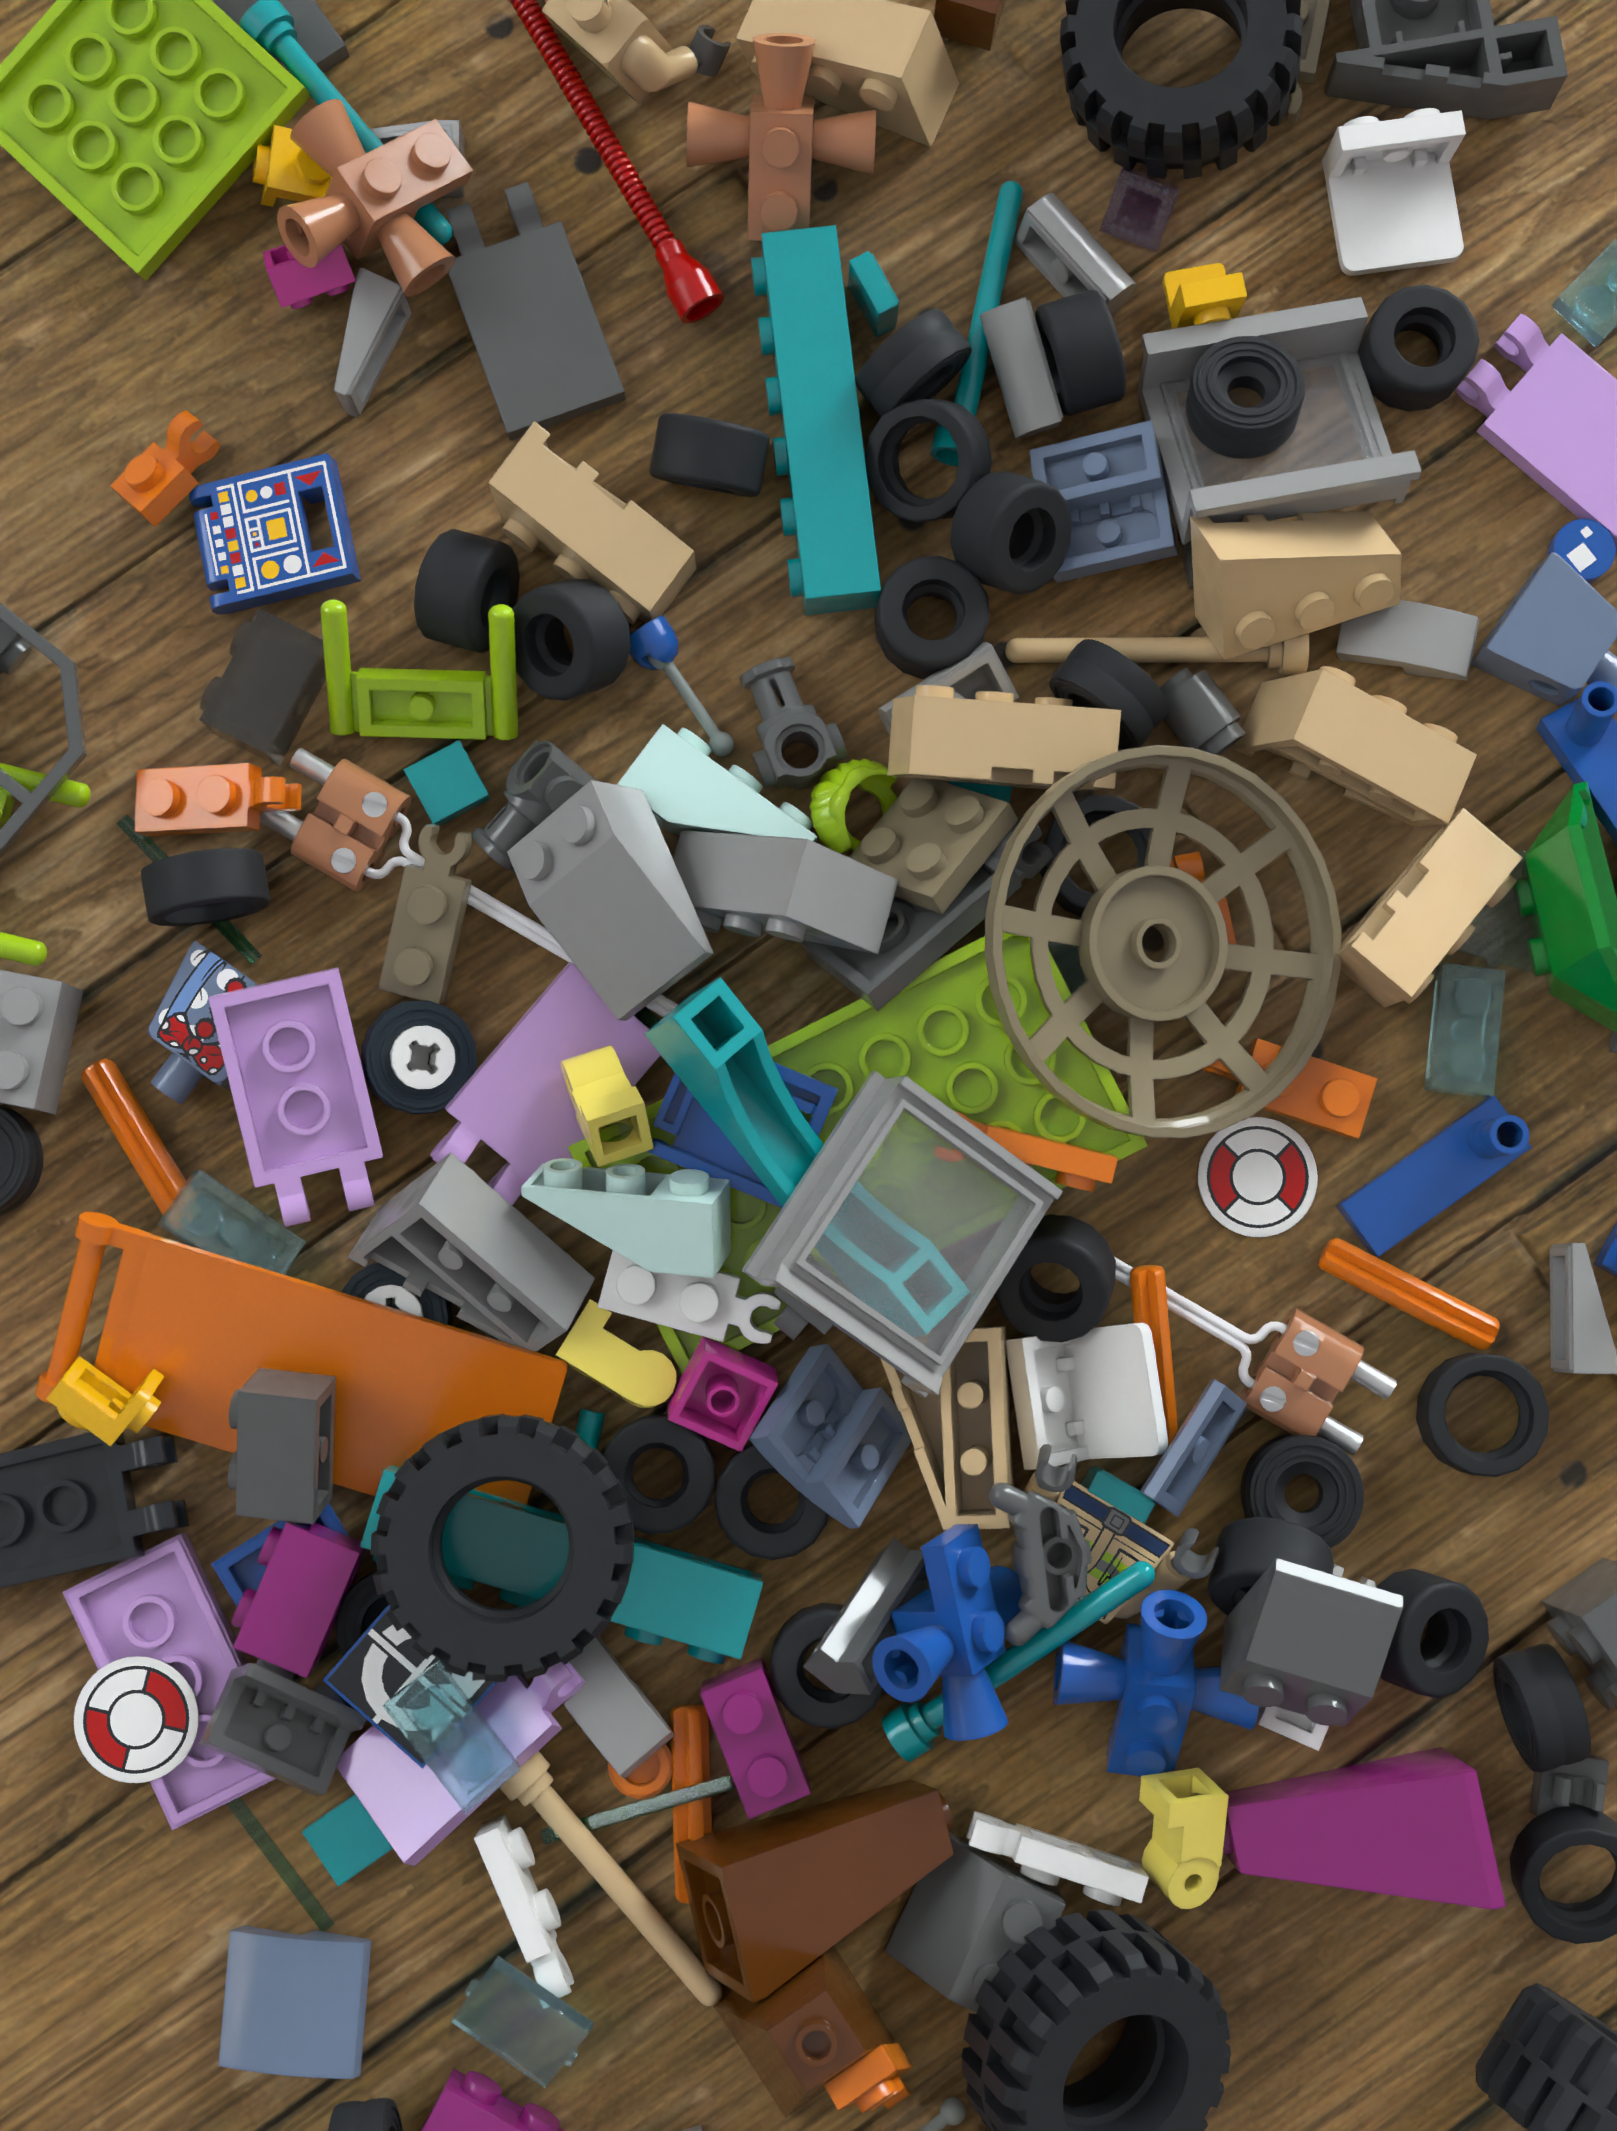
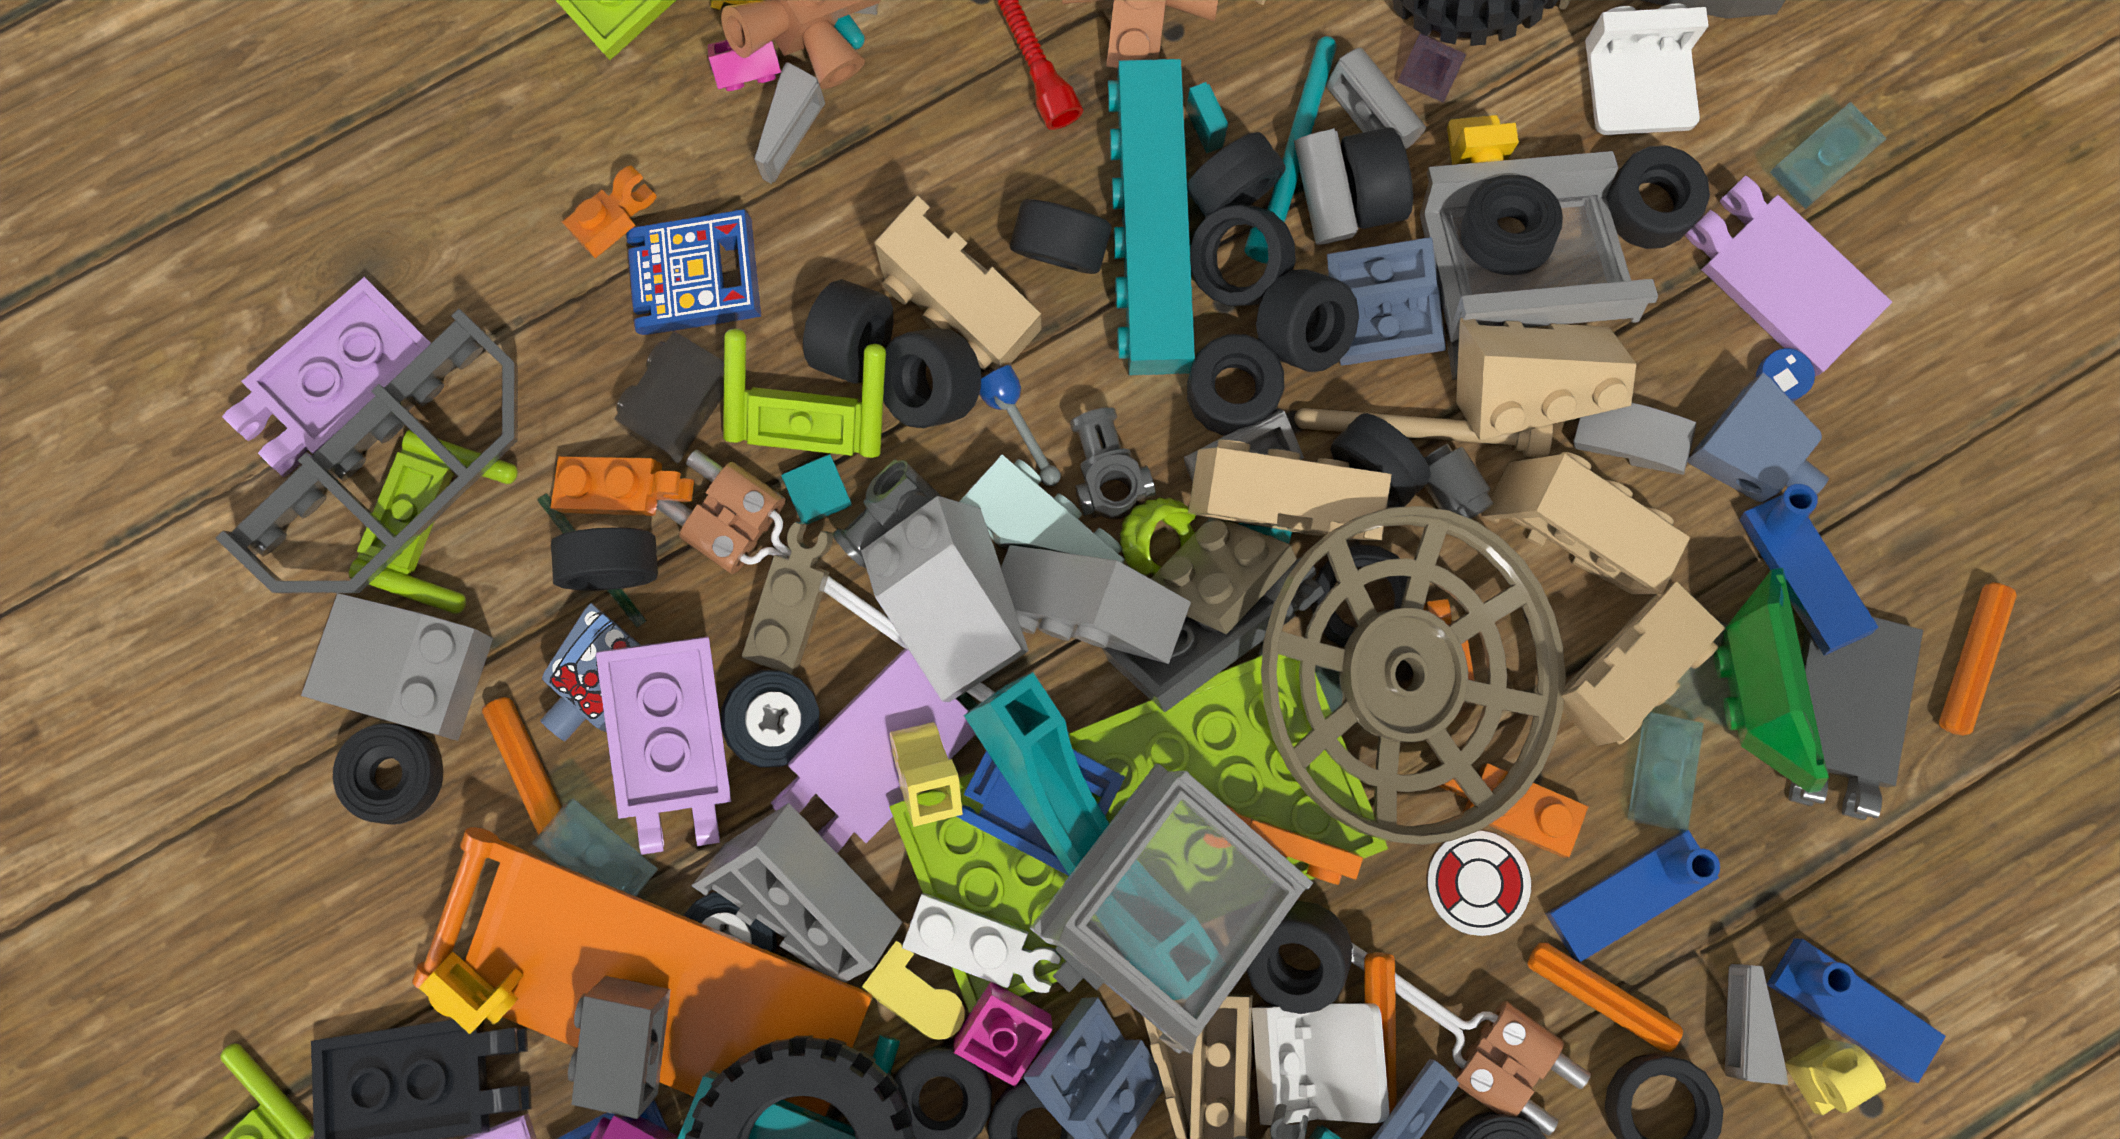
camera: 10 degrees right, 5 degrees down
dark grey tile [445,182,626,441] -> none
light aqua slope [521,1158,731,1278] -> none

